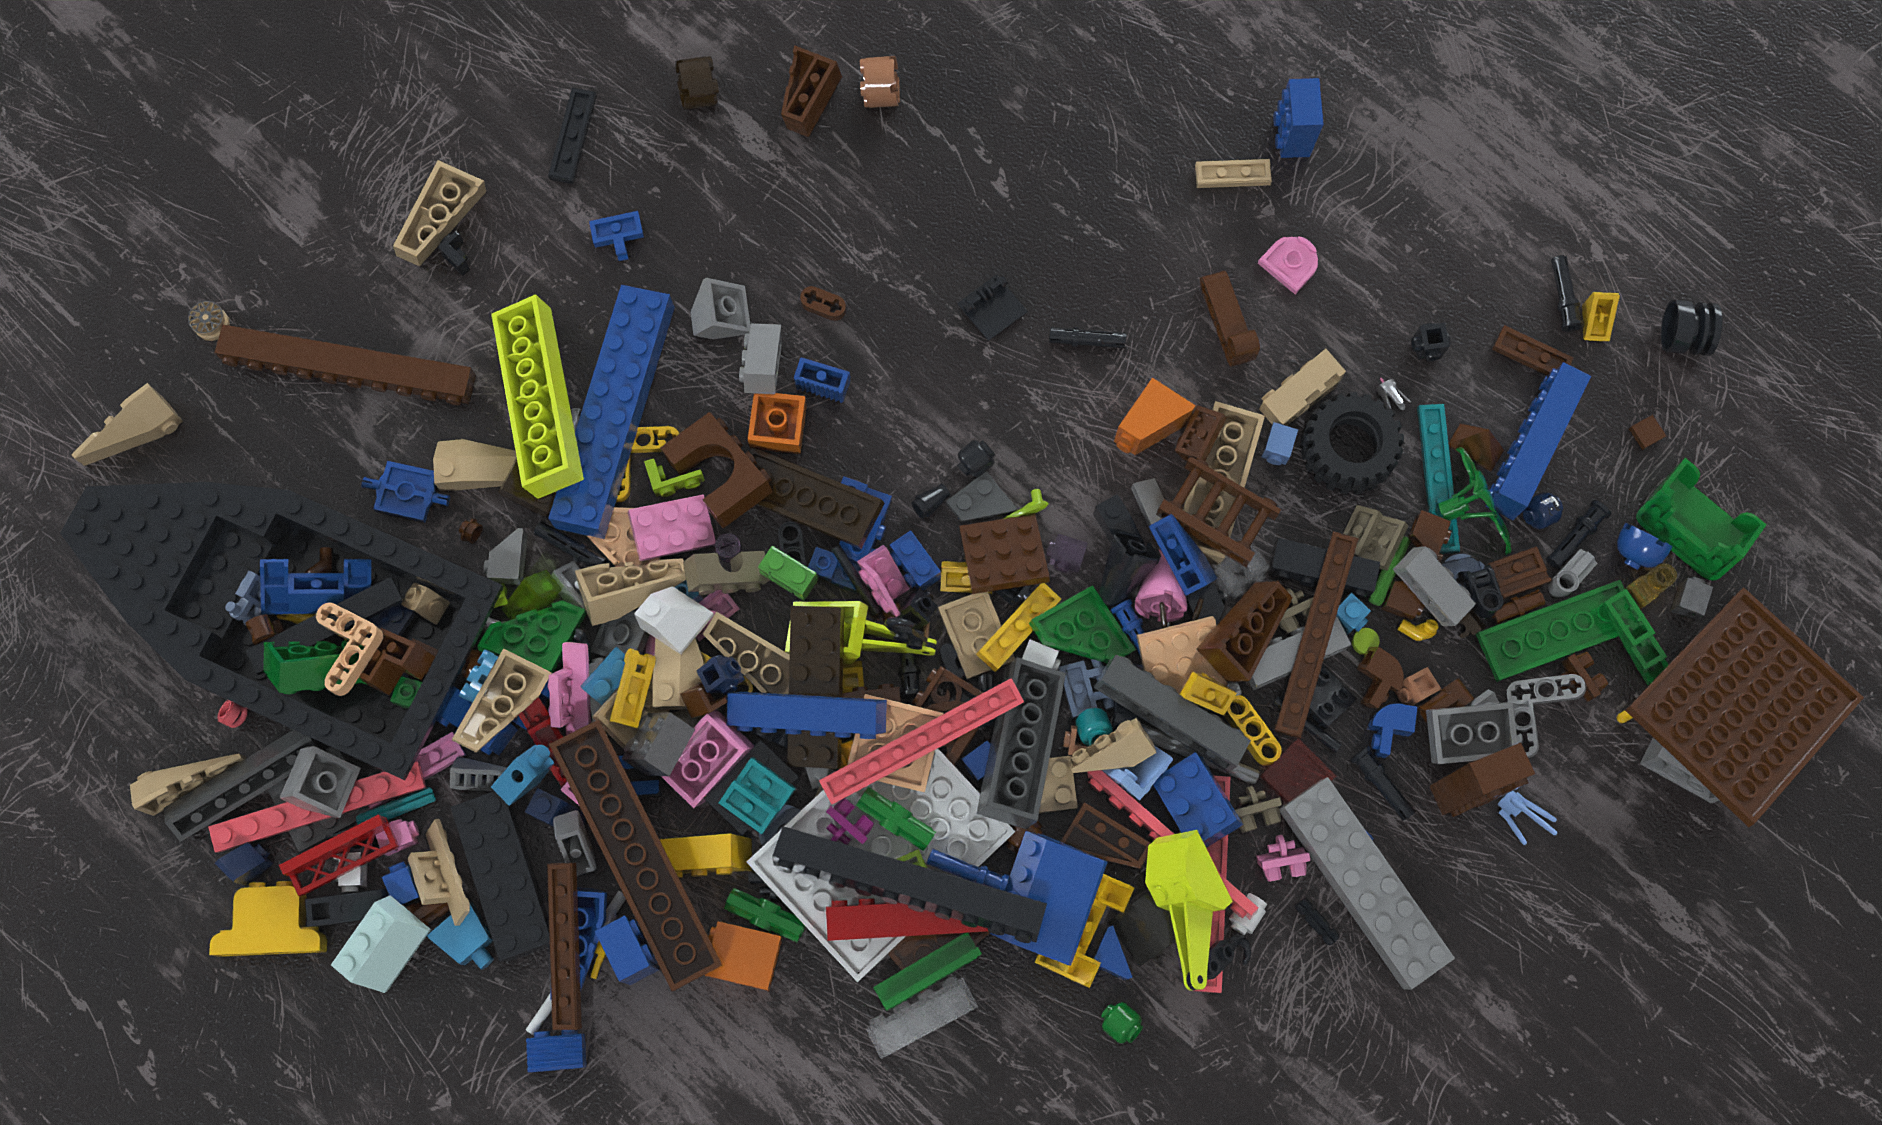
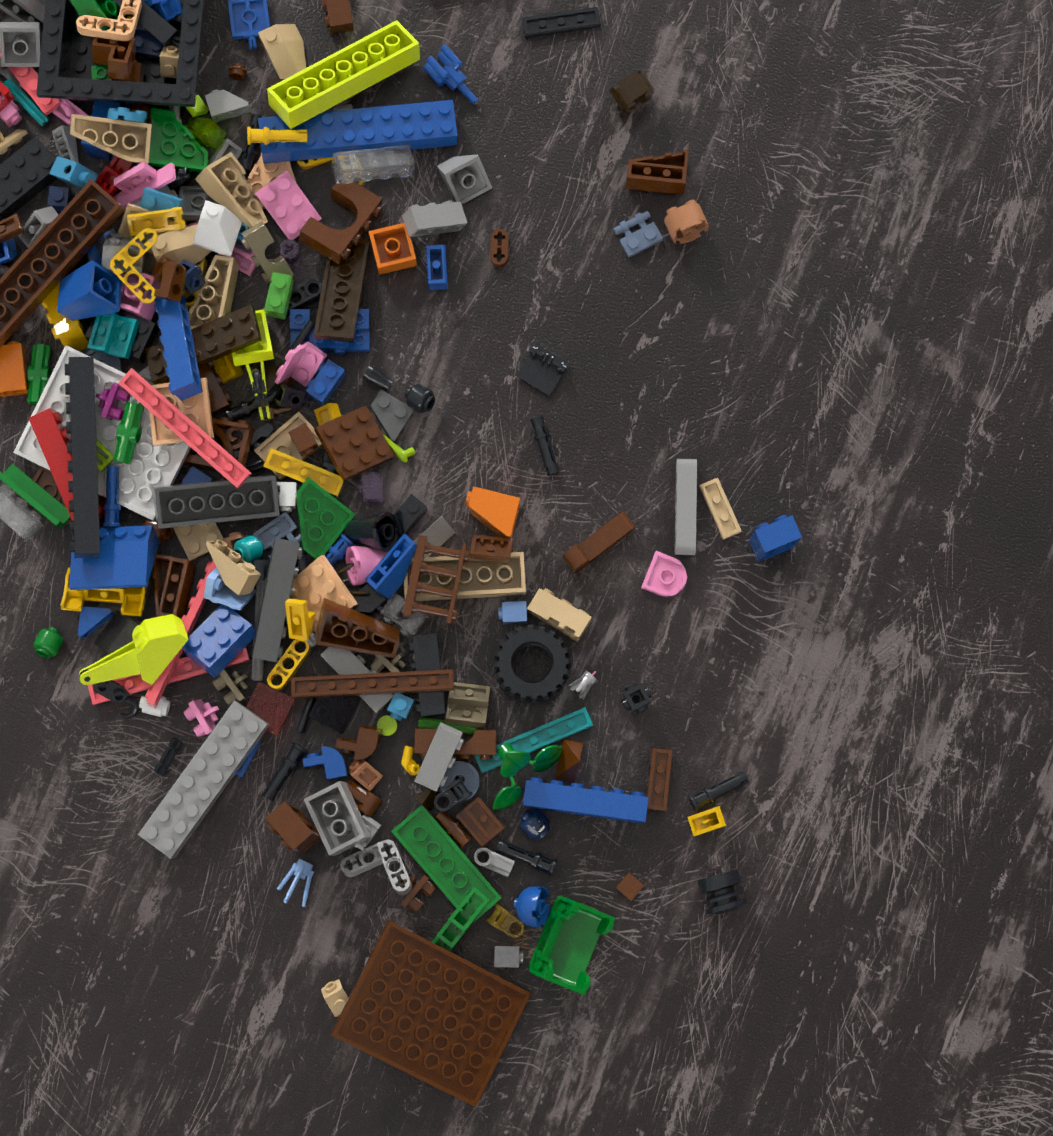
camera: 70 degrees right, 5 degrees up
blue plate [589,211,644,261] -> none
lime bracket [644,458,705,497] -> none
none -> blue slope [57,260,122,321]
none -> yellow beam [110,228,158,304]
none -> reddish brown leg [154,261,186,302]
none -> yellow pin [247,127,307,145]
none -> reddish brown brick [288,423,319,457]
none -> tan bracket [321,979,349,1017]
none -> clear brick [331,145,415,184]
none -> blue plant [423,44,478,105]
none -> sand blue plate [613,211,663,258]
none -> light grey beam [675,459,697,555]

